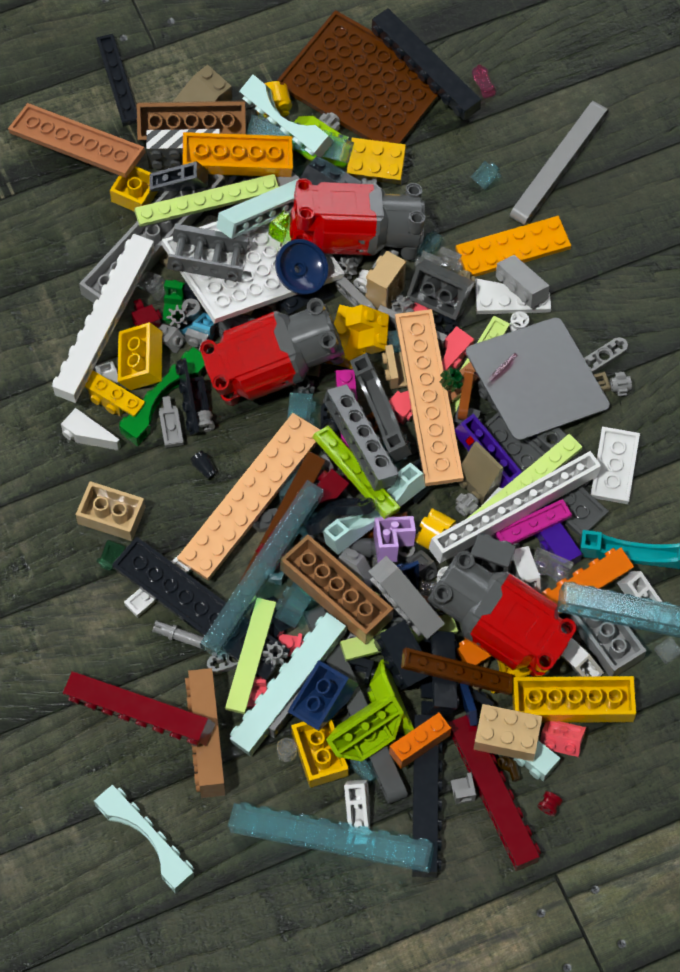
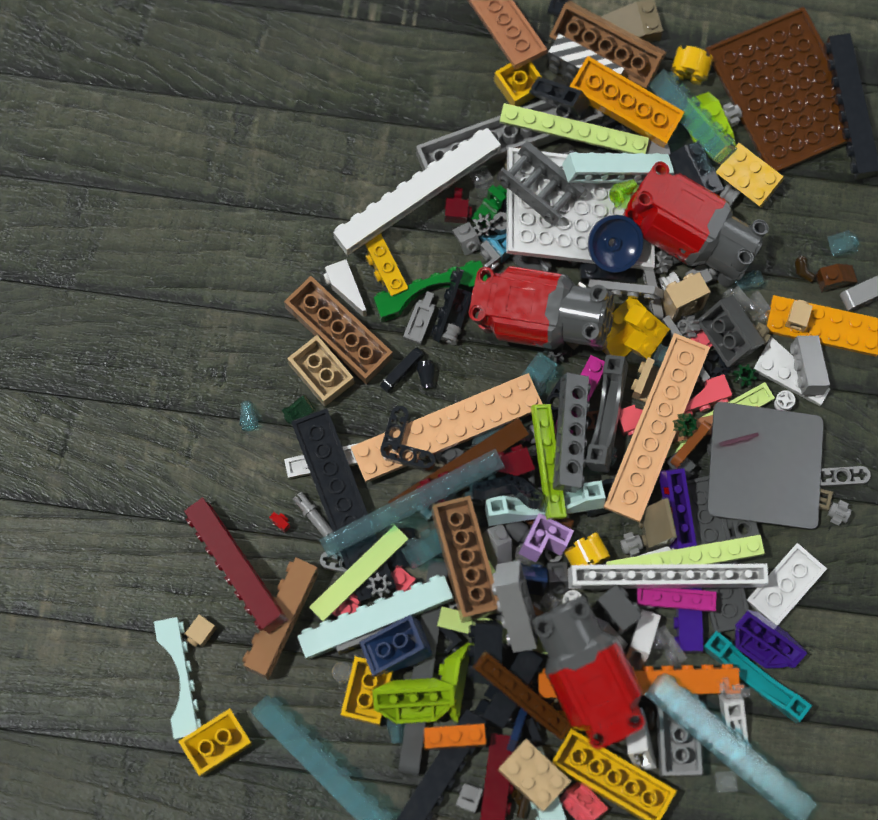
camera: 30 degrees right, 10 degrees up
white slope [95,361,118,383] -> none
yellow brick [117,322,162,390] -> none
light aqua arch [239,75,334,158] -> none
white slope [344,780,370,846] -> none
none -> yellow slope [178,709,253,777]
none -> tan brick [185,615,217,648]
none -> clear light blue cone [239,401,258,431]
none -> red plate [269,512,290,533]
none -> medium nougat brick [284,276,393,384]
none -> black beam [380,347,424,393]
none -> black beam [380,406,436,471]
none -> light grey plate [588,279,664,300]
none -> clear bracket [719,677,751,699]
none -> dark green gear [733,364,757,388]
none -> dark purple wedge [735,610,807,668]
none -> tan brick [785,300,813,332]
none -> dark brown arm [795,256,816,283]
none -> reddish brown slope [816,264,858,292]

